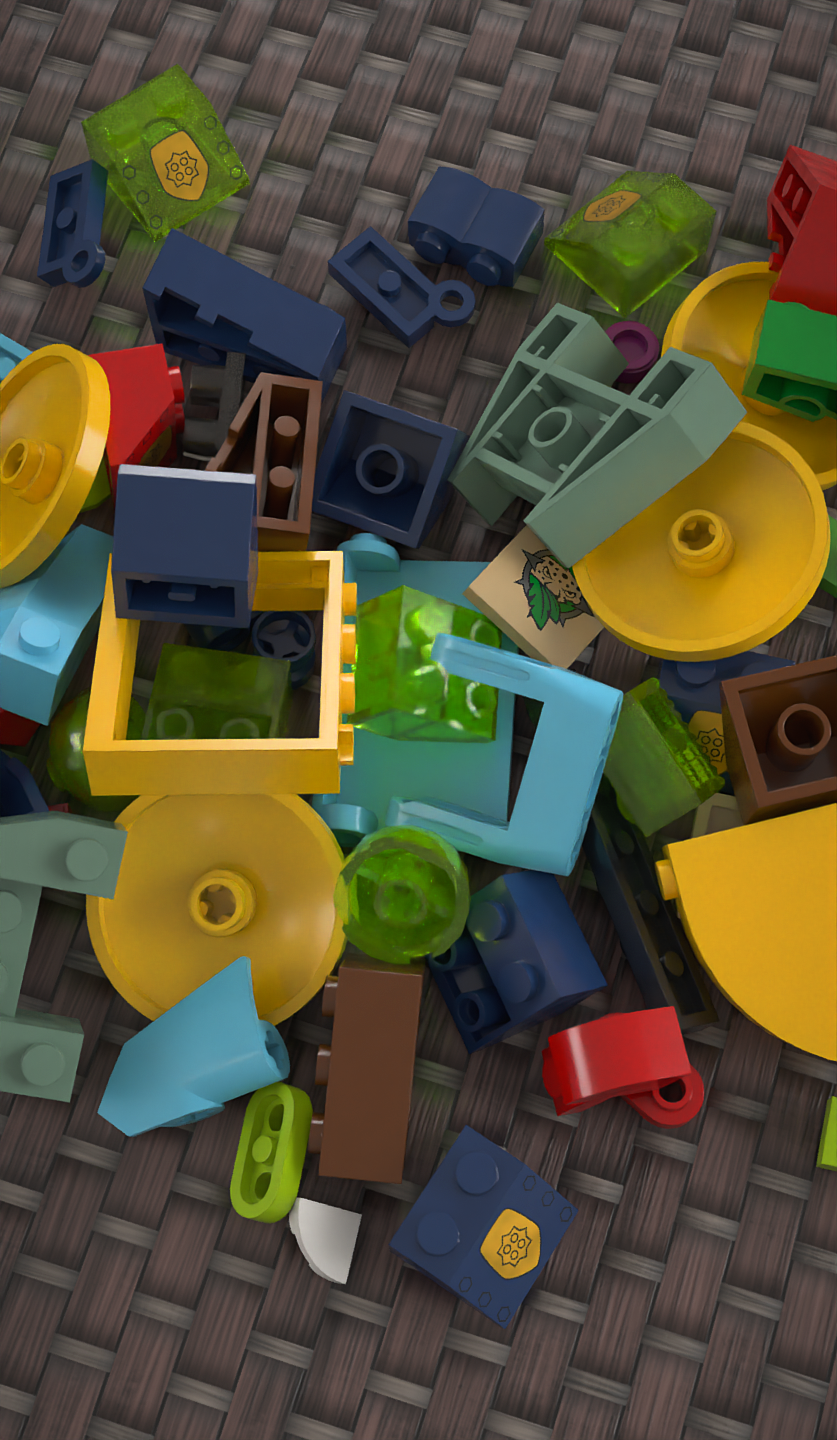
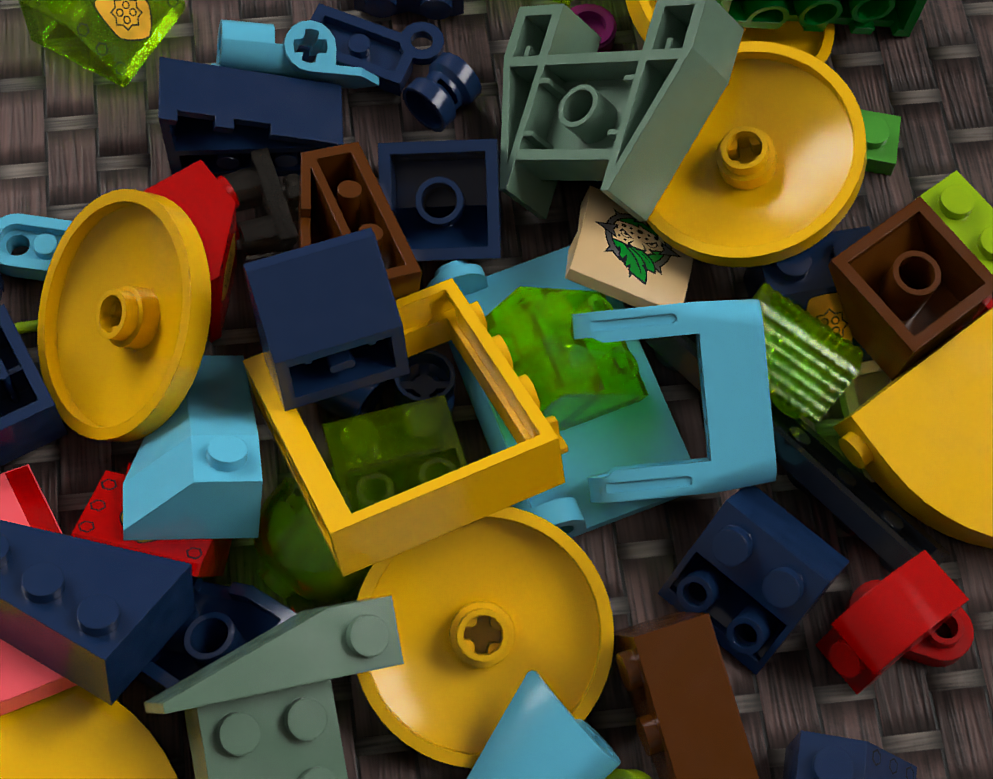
camera: 30 degrees left, 5 degrees down
dark blue hinge [37,159,109,288] -> none
clear neon green cylinder [333,825,471,964] -> none
none -> medium azure panel [211,19,379,89]
none -> dark blue wheel [403,52,482,132]

